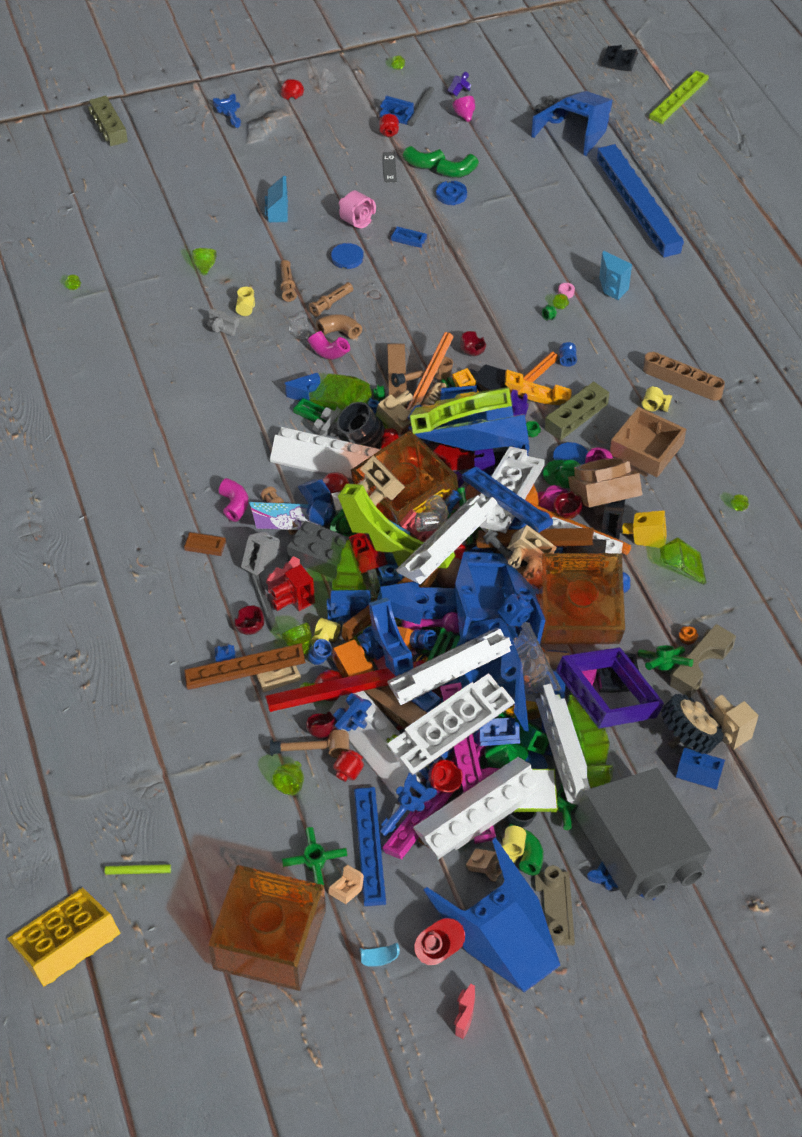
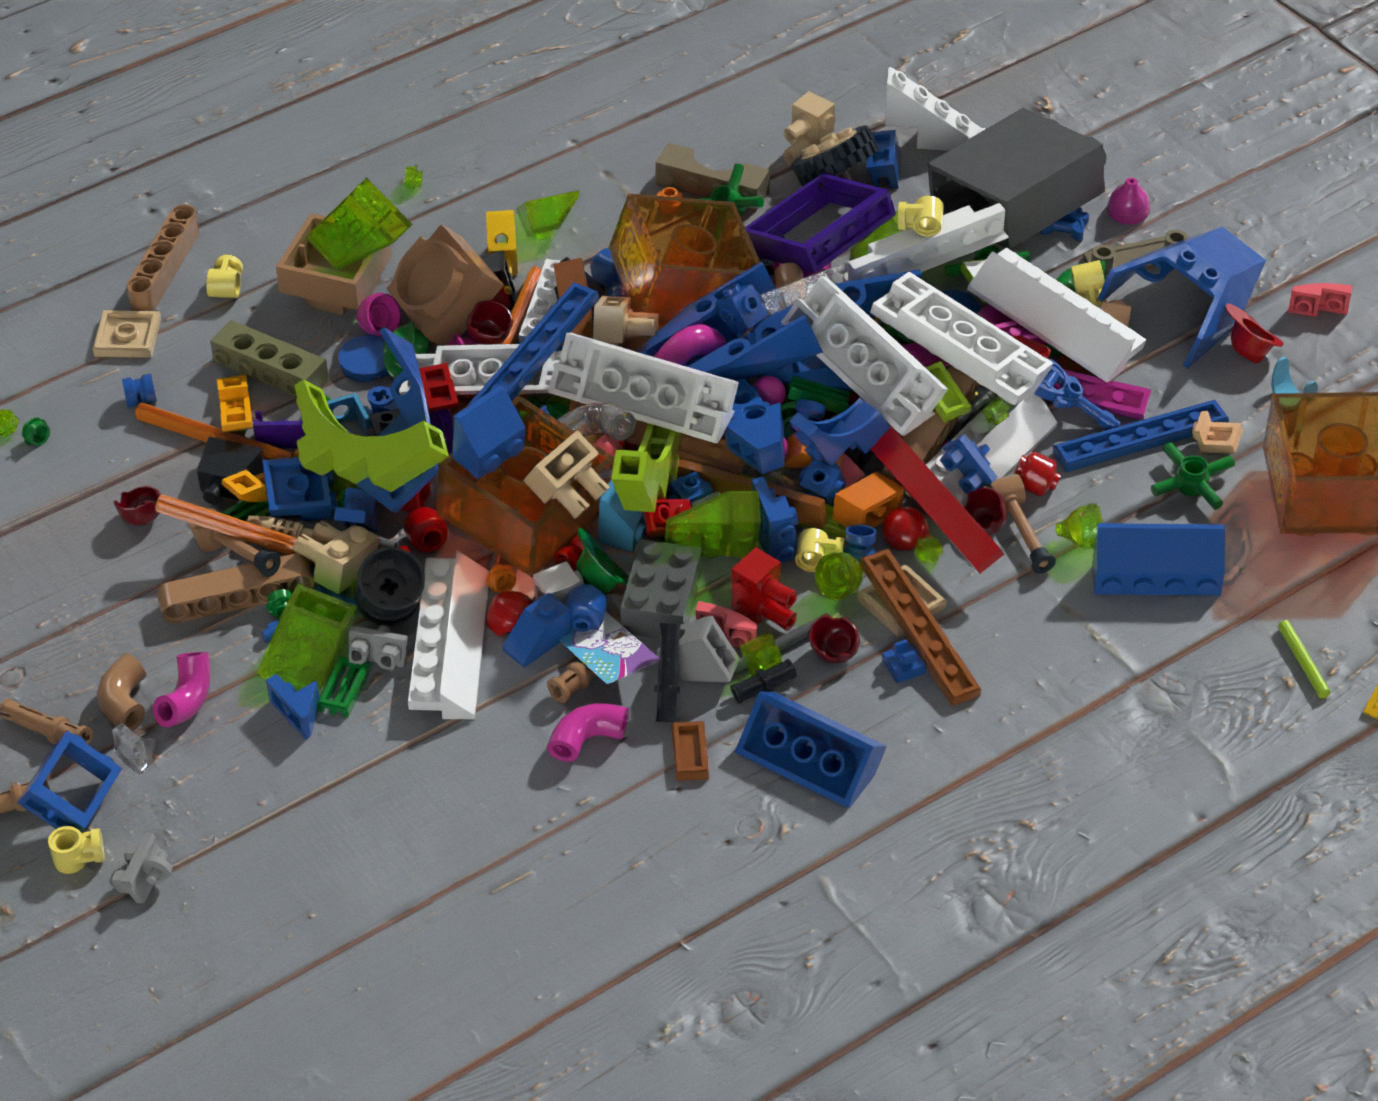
camera: 105 degrees left, 5 degrees down
none -> blue window [17,731,122,832]
none -> tan tile [93,310,161,358]
none -> clear neon green slope [305,177,413,270]
none -> red slope [419,363,459,412]
none -> blue slope [452,385,525,479]
none -> dark pink cylinder [654,324,726,366]
none -> black pin [654,623,681,722]
none -> black pin [730,659,797,704]
none -> blue slope [735,692,887,808]
none -> clear neon green tile [740,633,783,676]
none -> white slope [885,67,985,151]
none -> light yellow piece [898,196,944,237]
none -> lime tile [925,361,971,422]
none -> blue slope [1092,523,1225,596]
none -> dark pink helmet [1107,177,1150,225]

